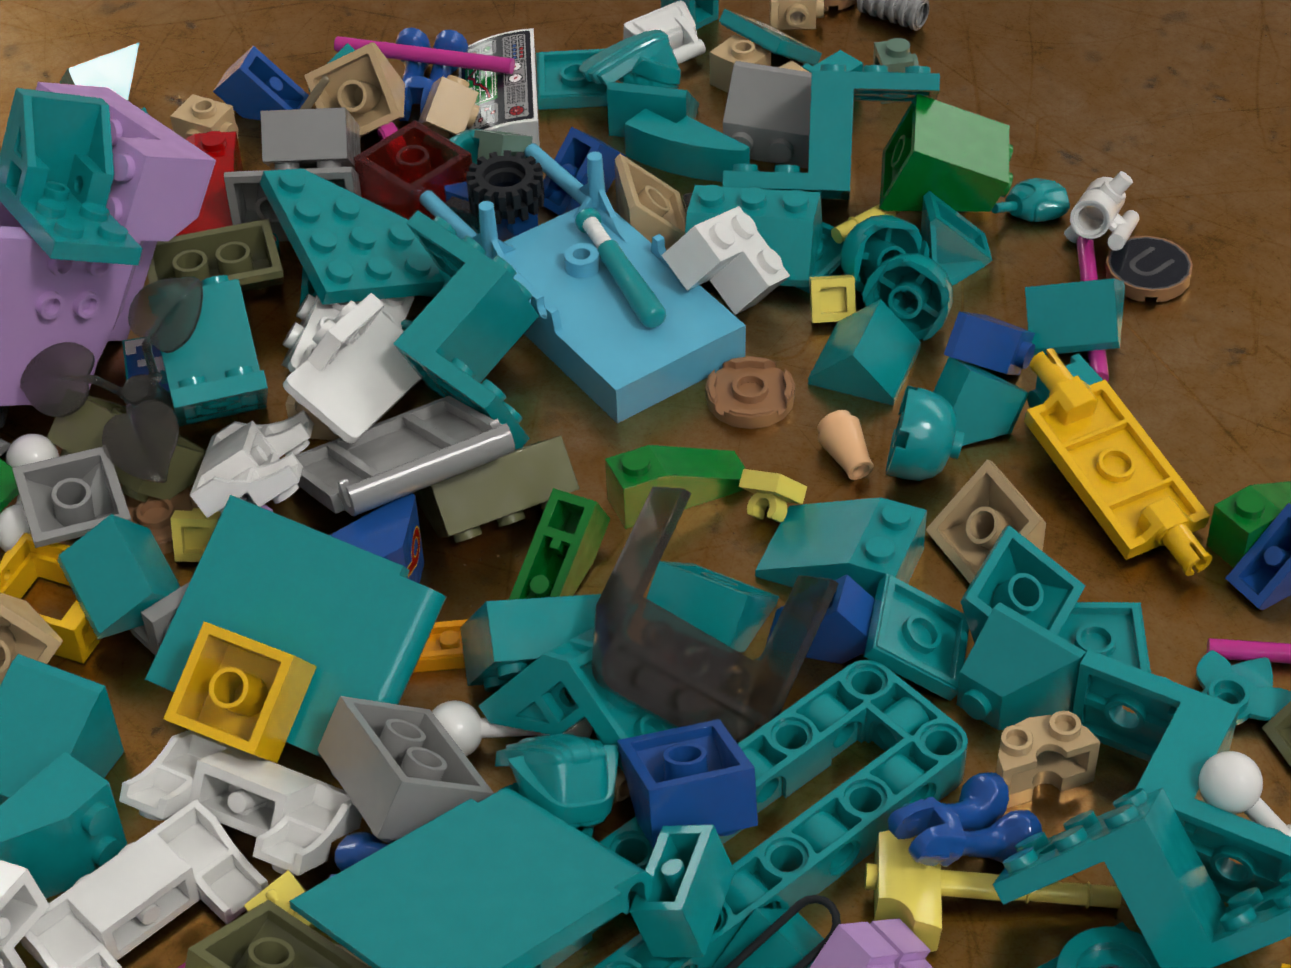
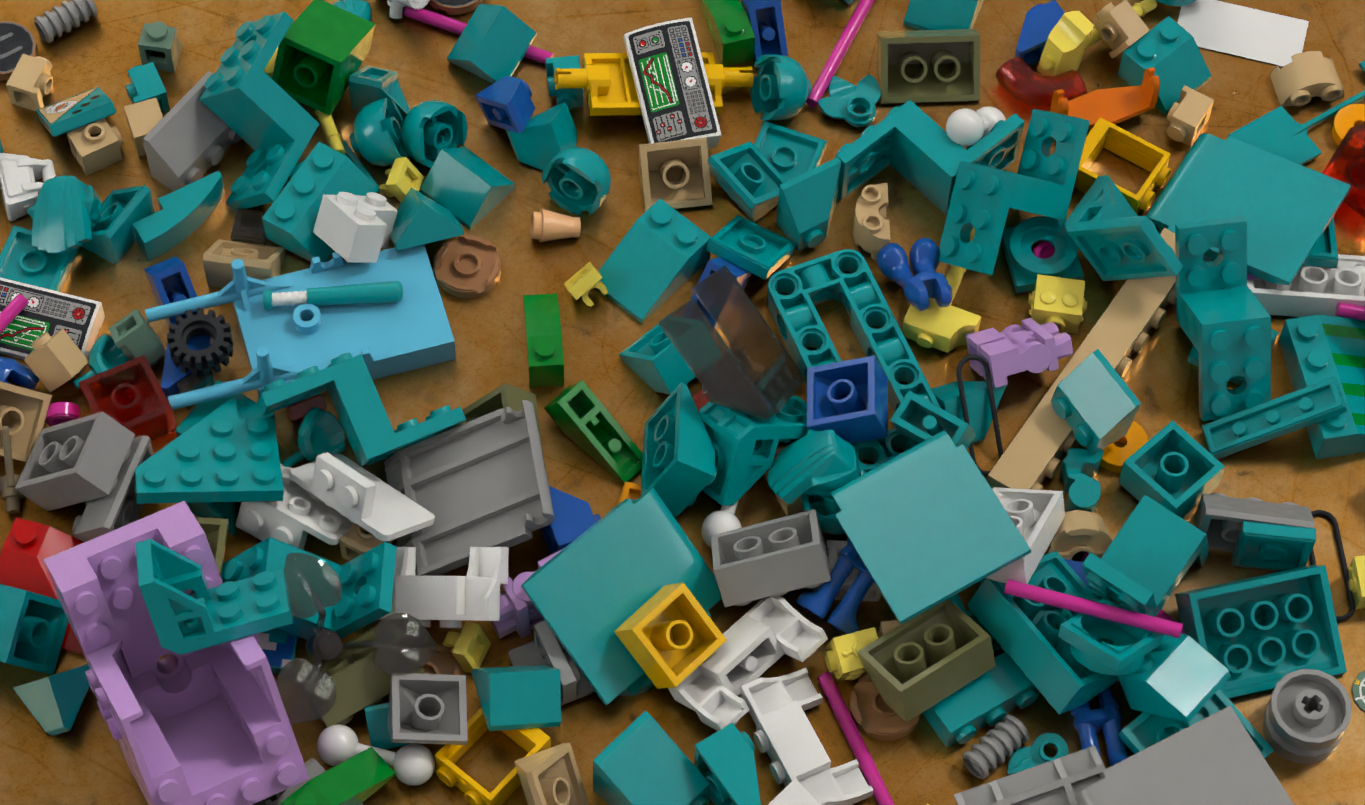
camera: 75 degrees left, 15 degrees up
none -> teal slope [390,187,464,251]
none -> slope [623,18,722,149]
none -> teal cylinder [750,54,811,121]

